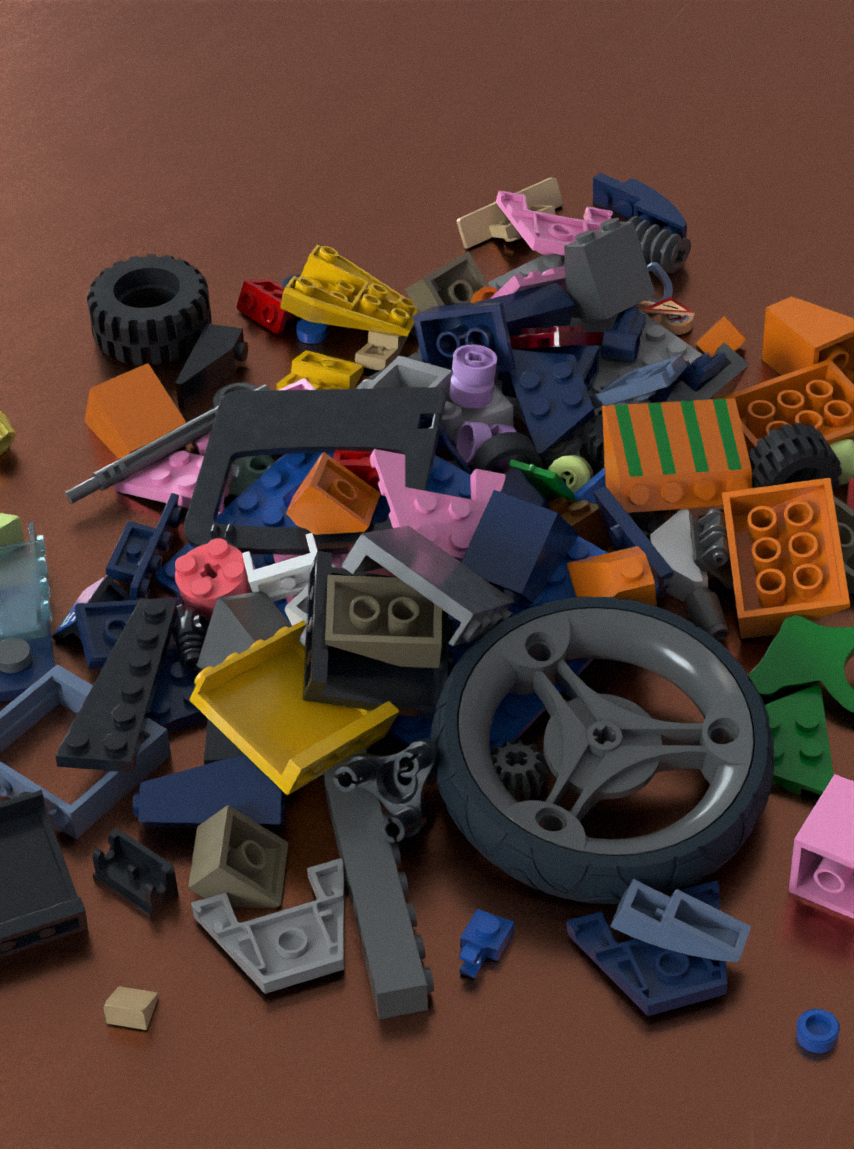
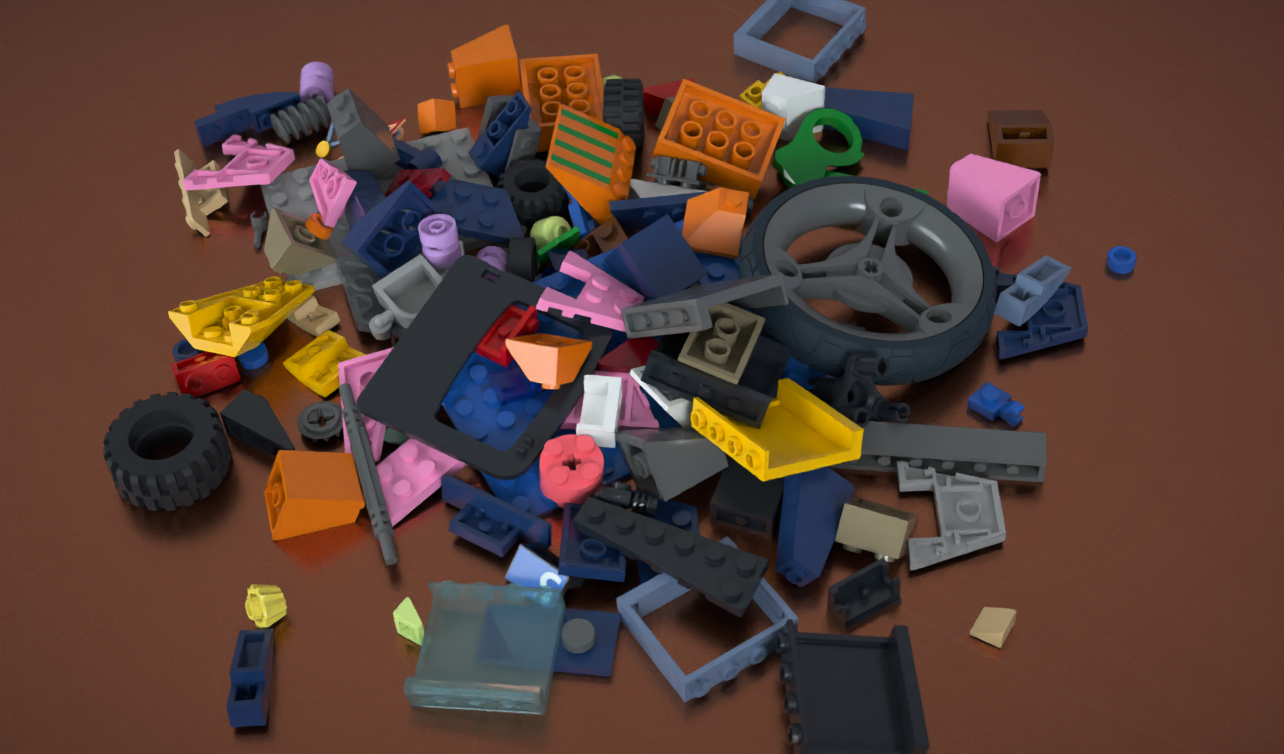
camera: 70 degrees left, 5 degrees up
sand blue wing [590,354,687,409] -> none
none -> dark grey hand [250,212,269,248]
none -> lavender wheel [300,62,335,107]

